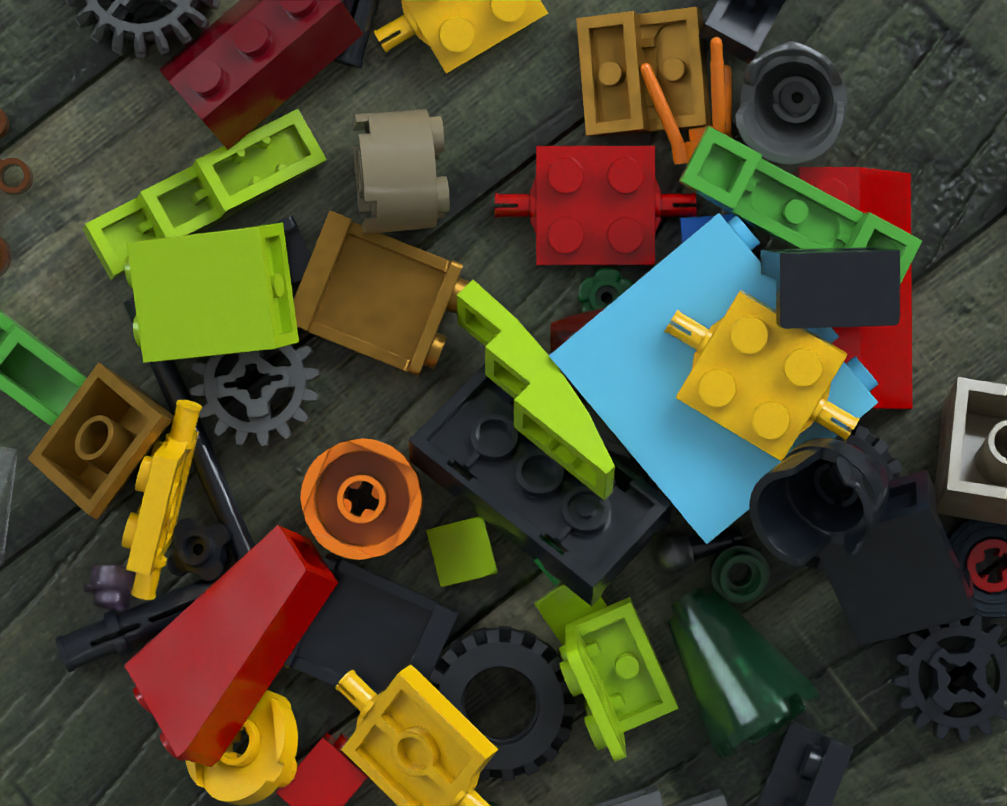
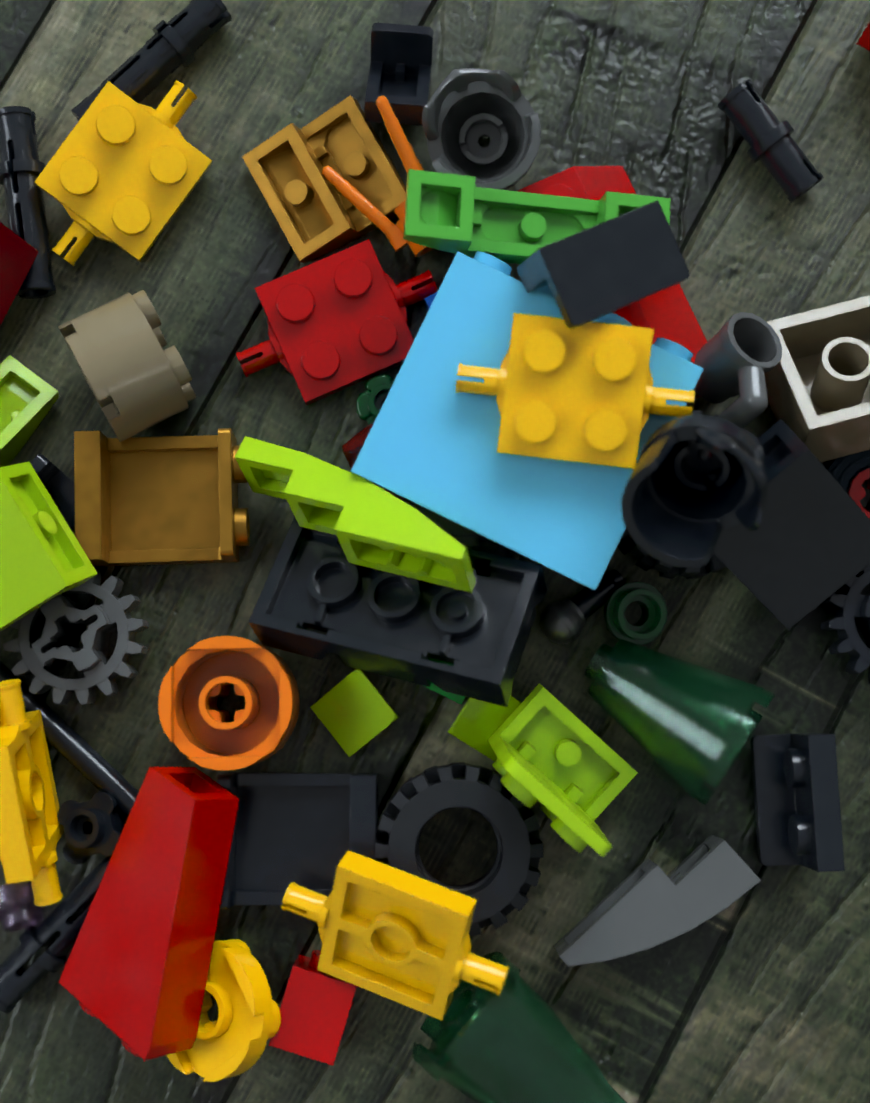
camera: 30 degrees left, 5 degrees down
none -> dark grey piece [693,312,782,429]

